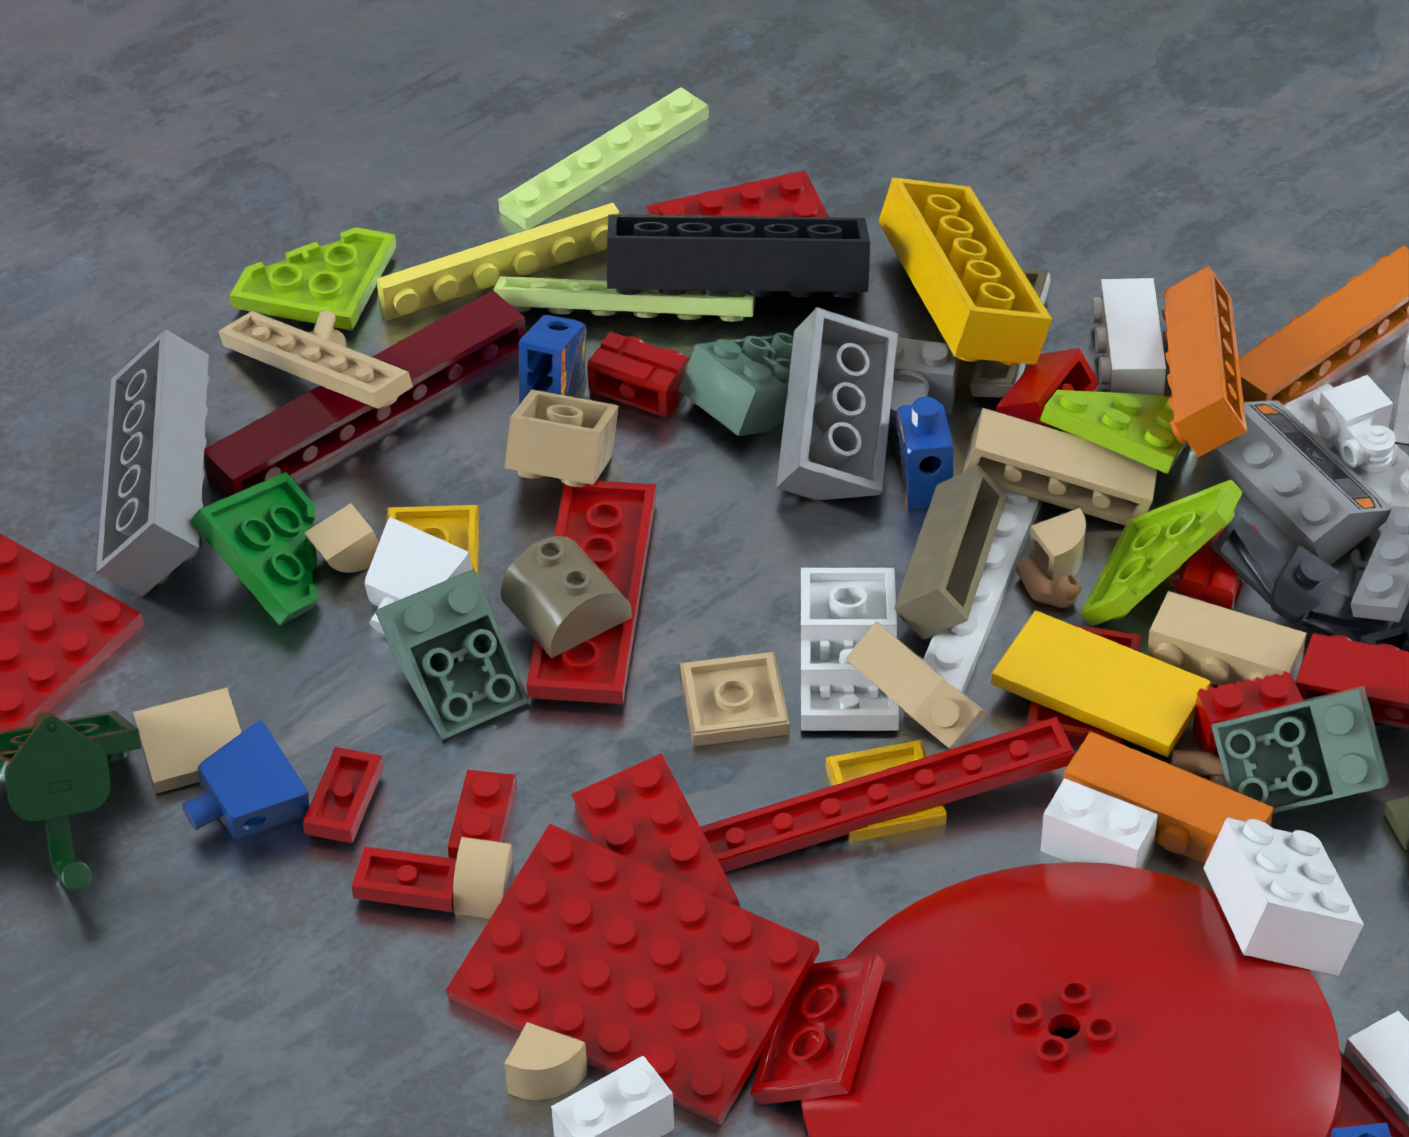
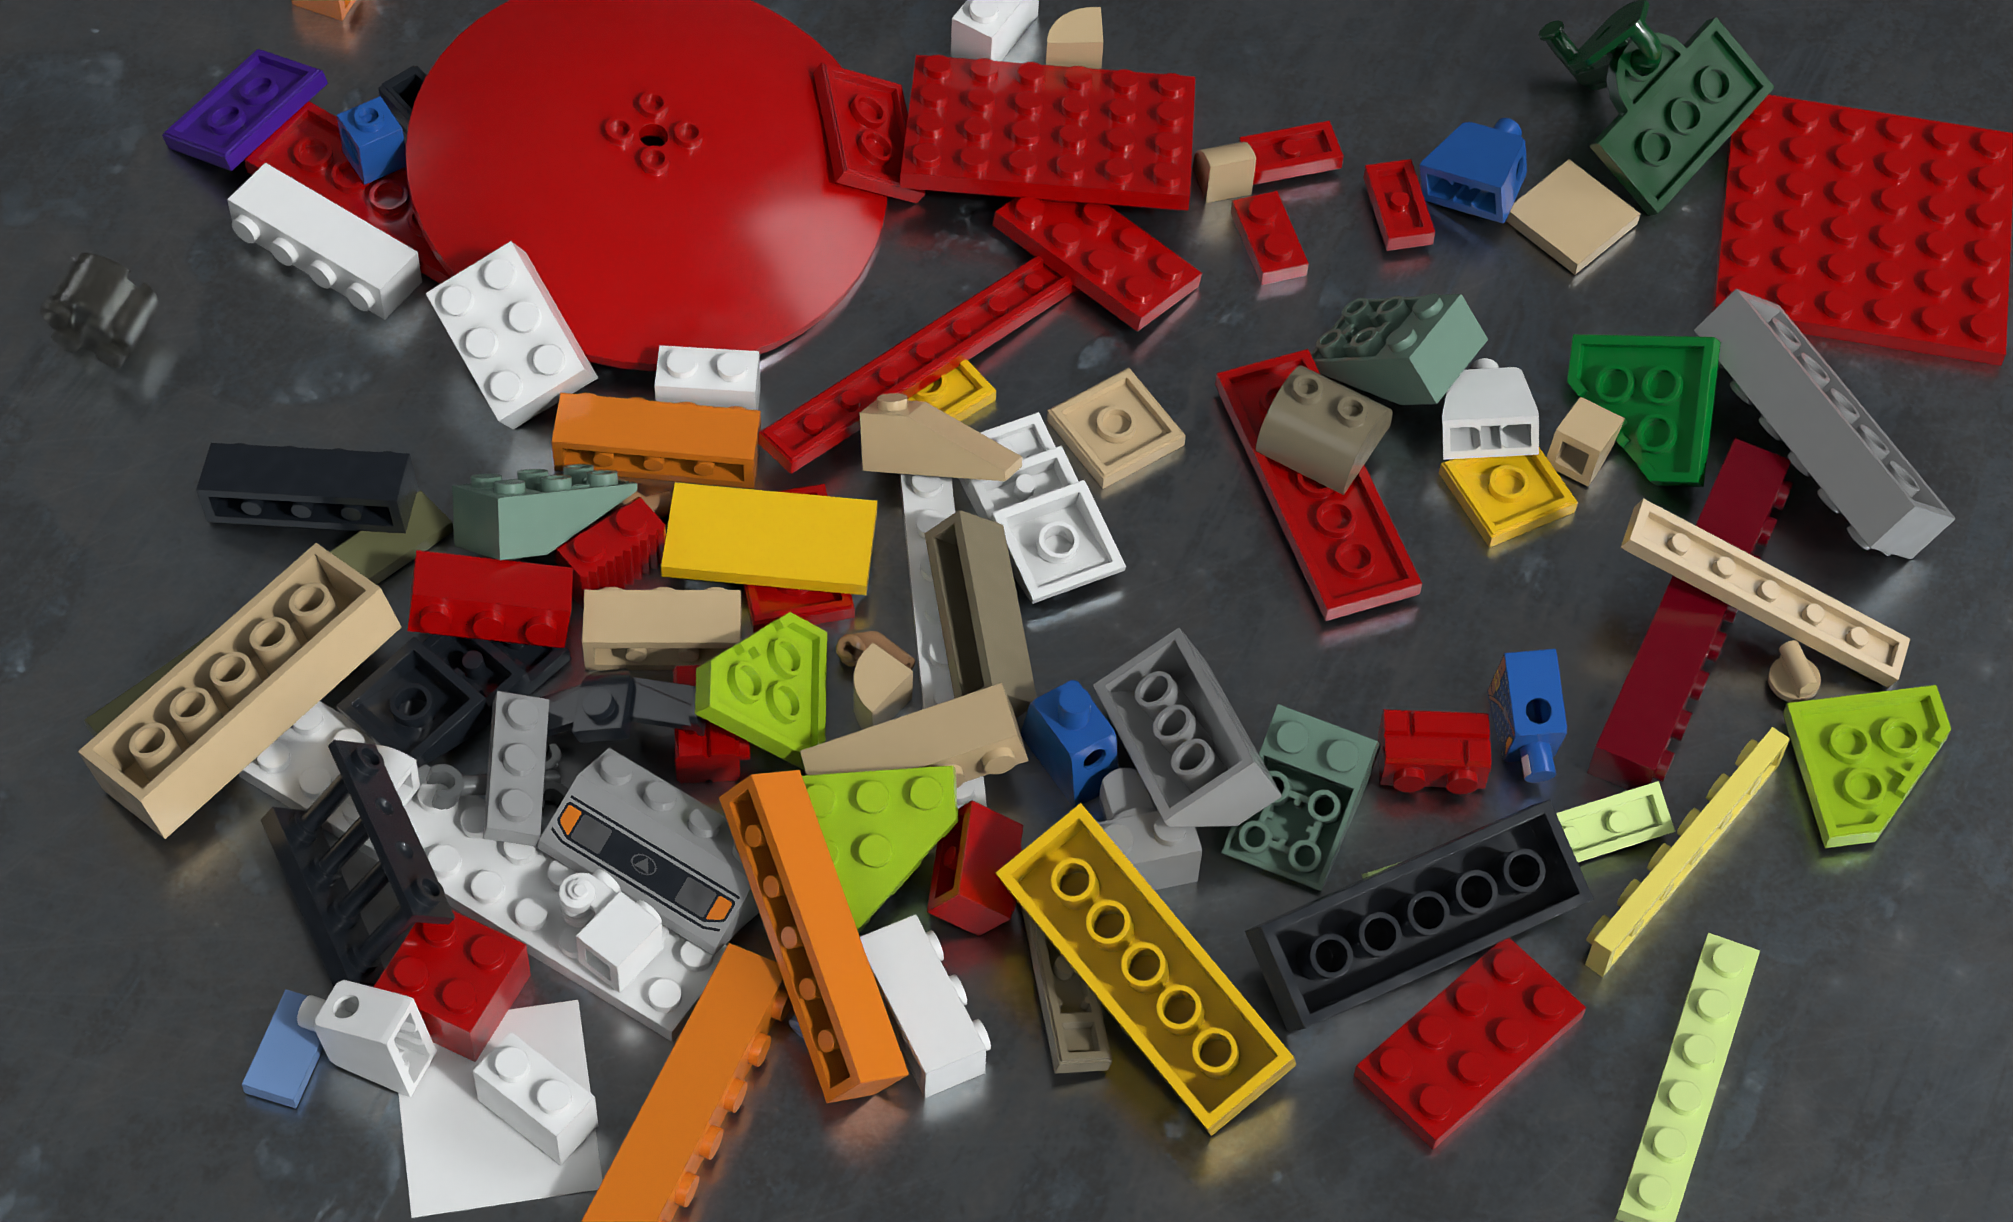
camera: 150 degrees right, 10 degrees up
tan brick [505,389,619,487] -> none

